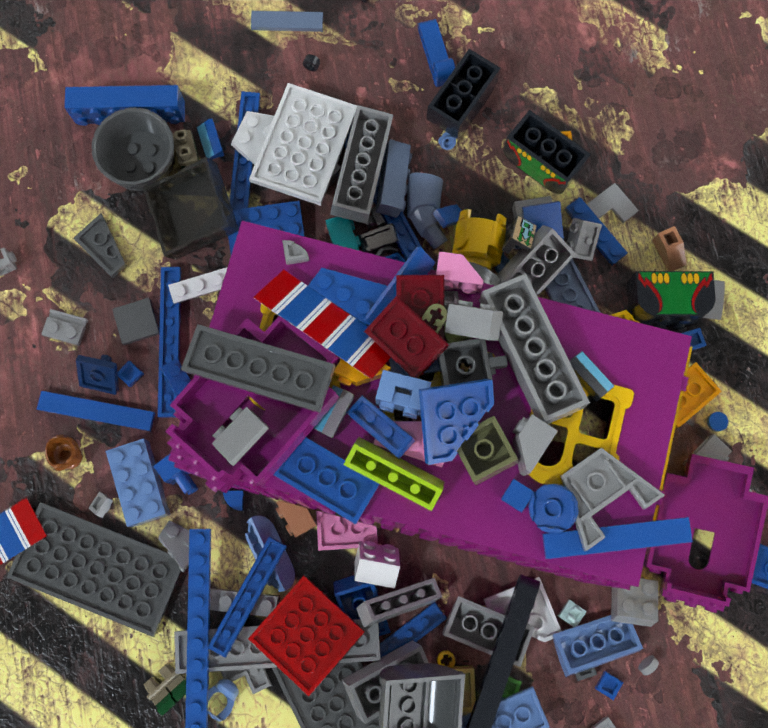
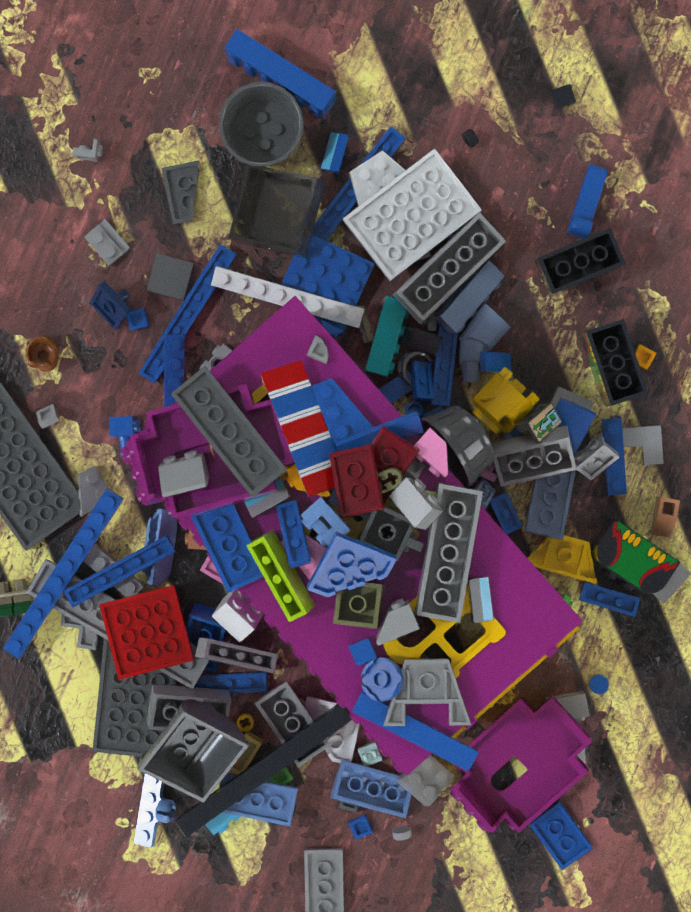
camera: 40 degrees right, 10 degrees up
blue tile [37,391,155,432] -> none
medium blue brick [106,438,171,527] -> none
dark tan hips [172,129,201,173] -> none
medium blue piece [208,679,239,722] -> none
sand blue tile [251,11,323,32] -> none
medium blue plate [438,132,456,150] -> none
light orange plate [676,362,722,428] -> none

